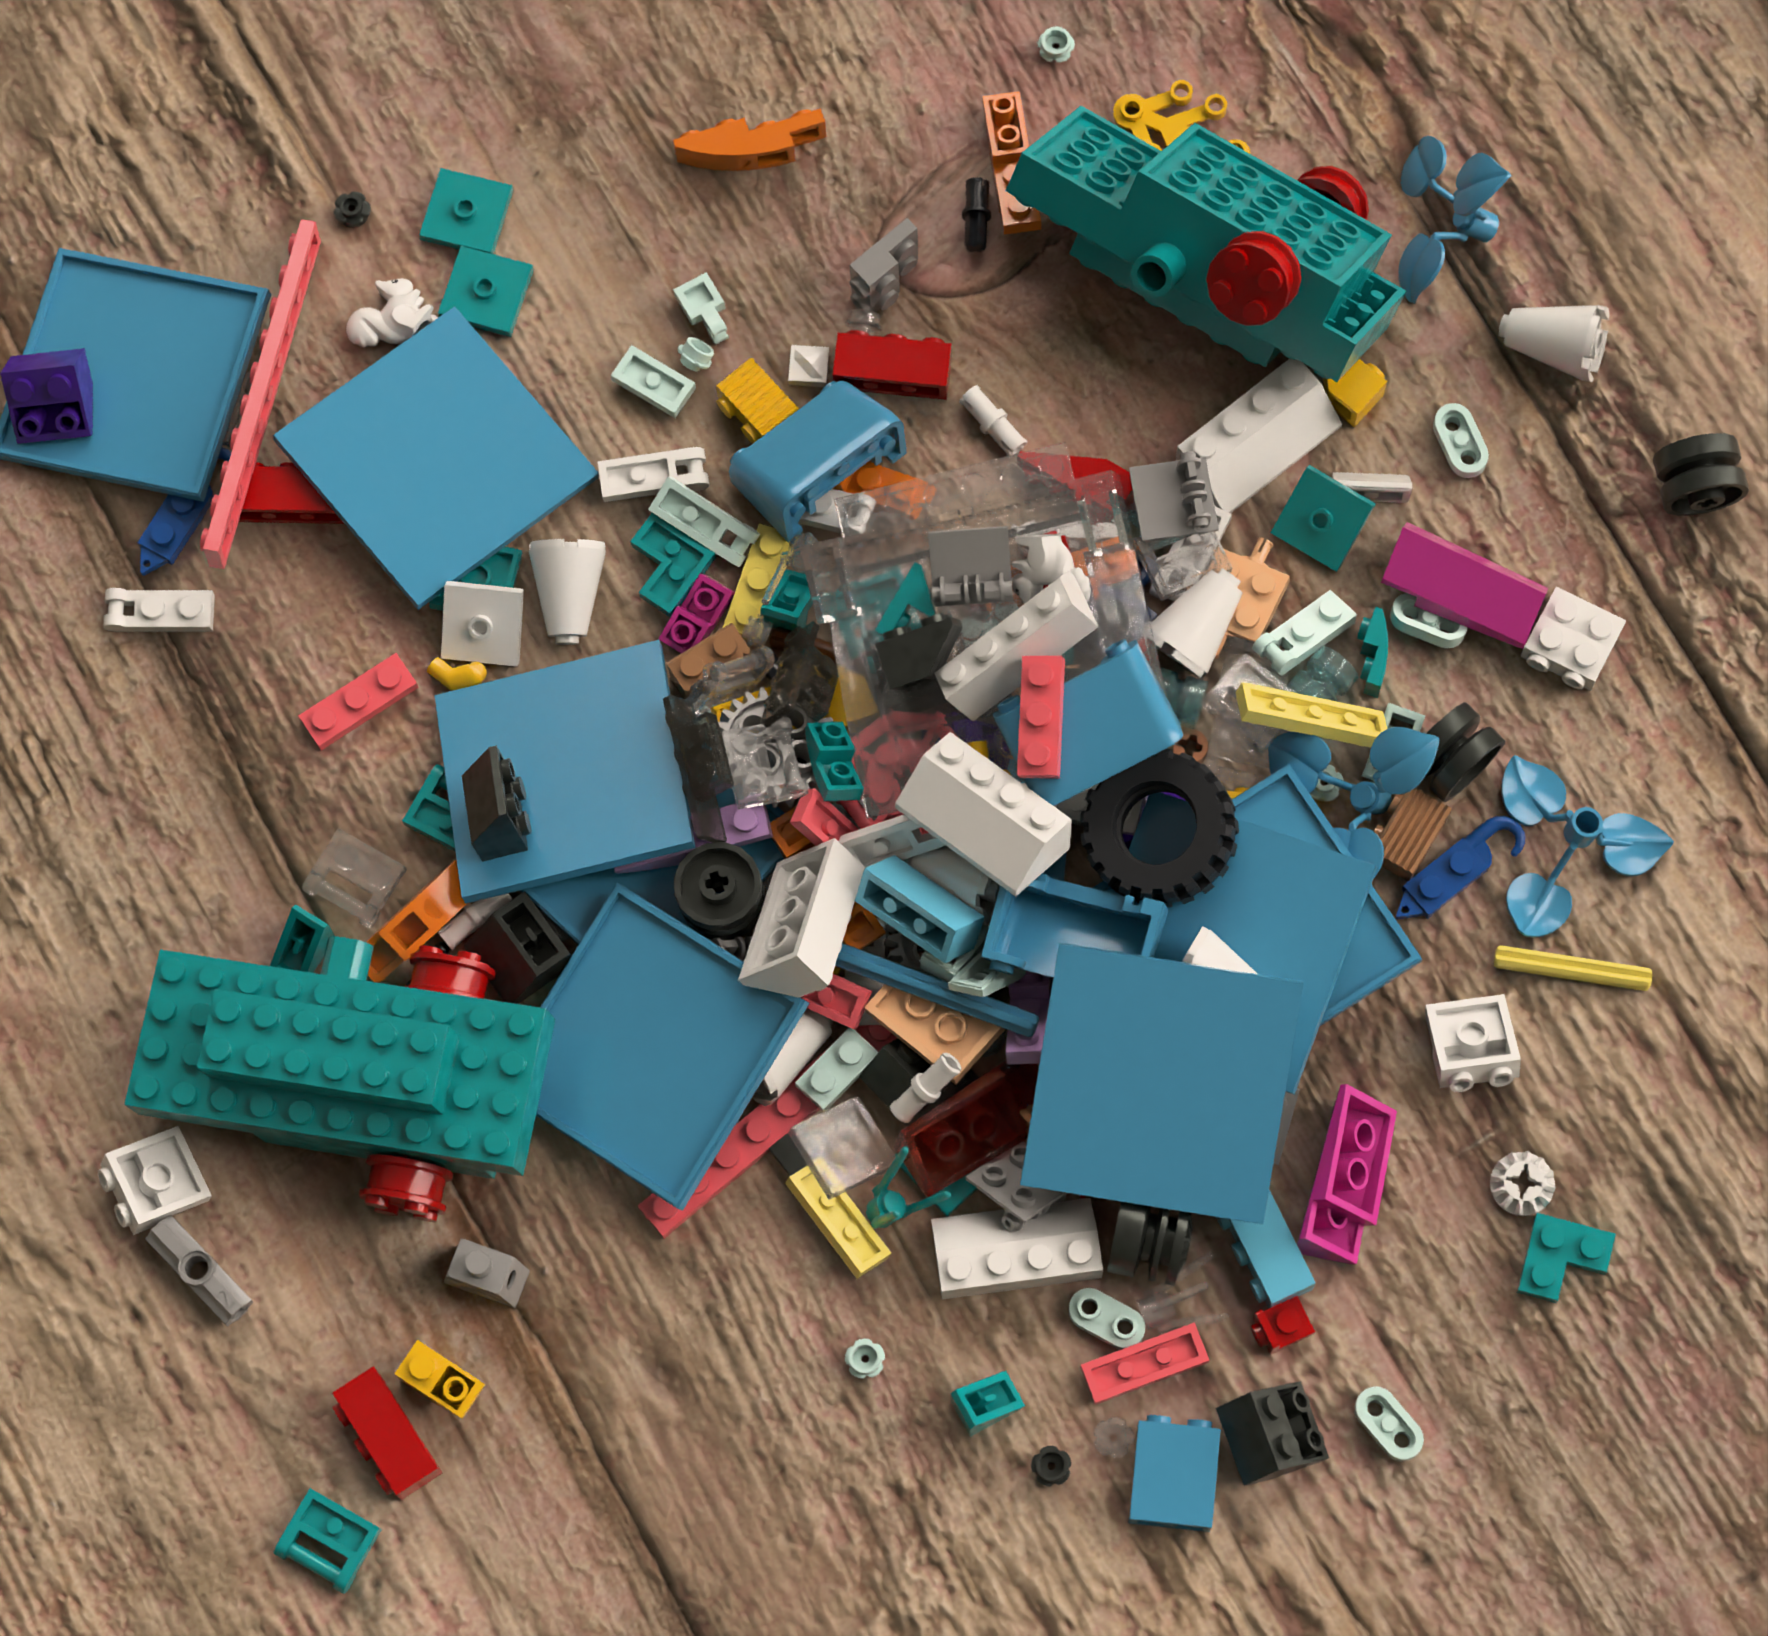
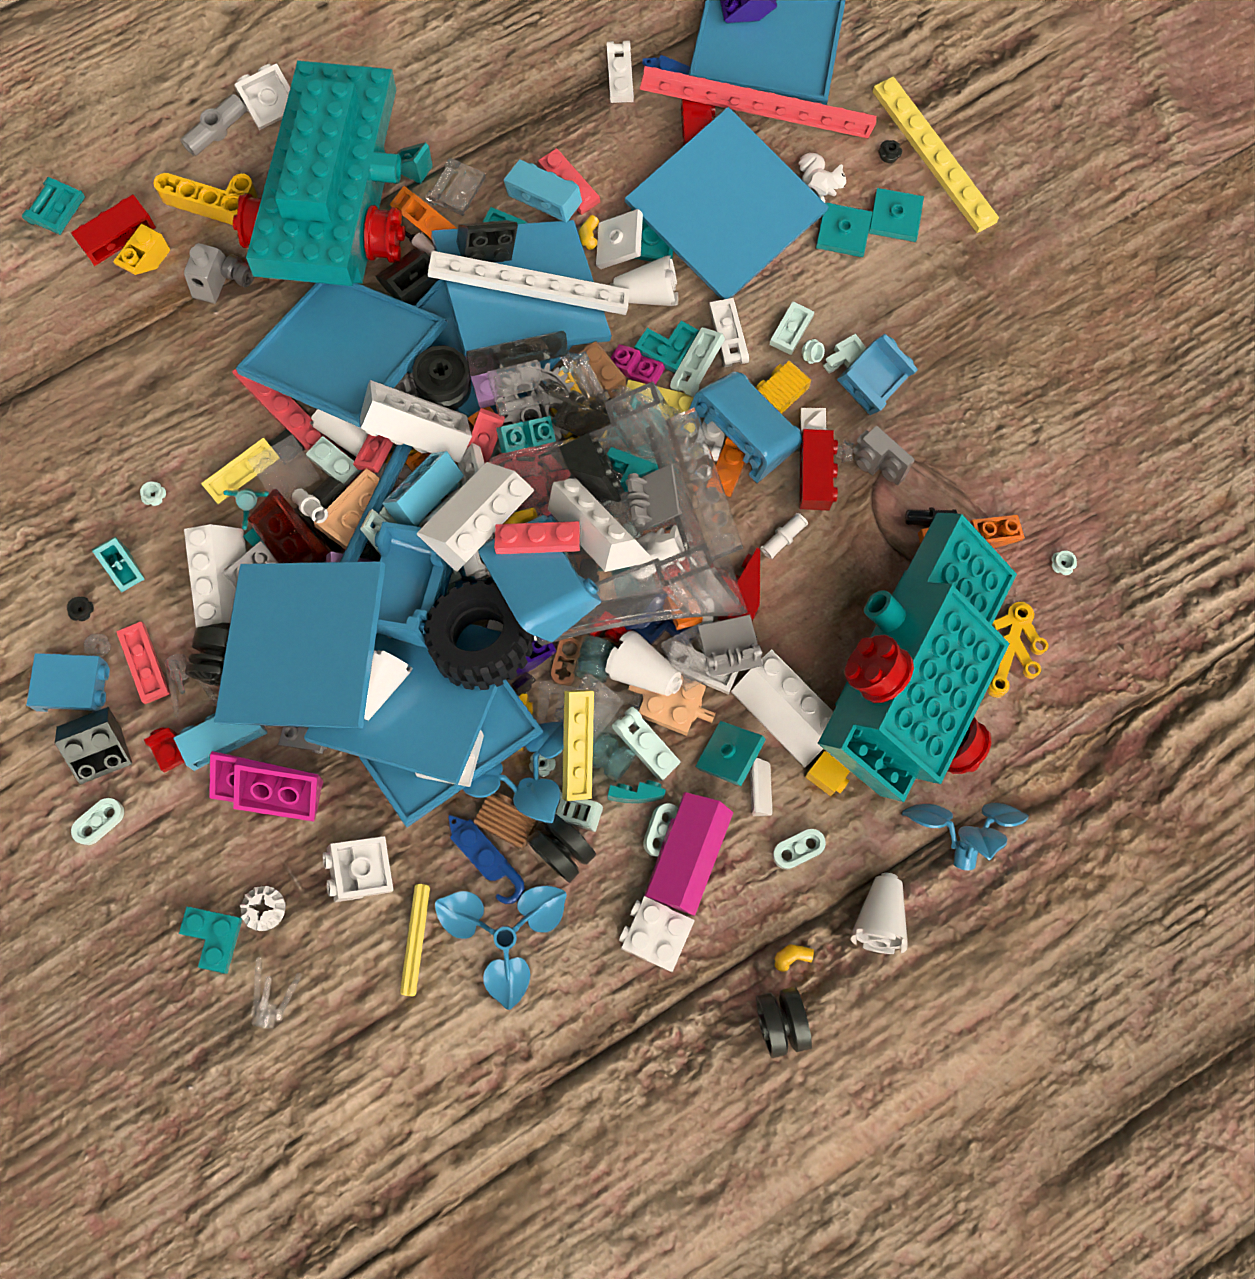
camera: 80 degrees right, 0 degrees up
orange slope [673,108,826,171] -> none
light aqua plate [1069,1288,1145,1350] -> none
none -> yellow beam [153,173,258,225]
none -> flat silver wheel [221,254,255,287]
none -> clear plant [251,957,302,1028]
none -> white plate [428,251,630,315]
none -> medium azure brick [504,159,582,223]
none -> yellow arm [774,944,814,972]
none -> dark azure panel [837,334,918,415]
none -> light yellow plate [873,76,999,233]

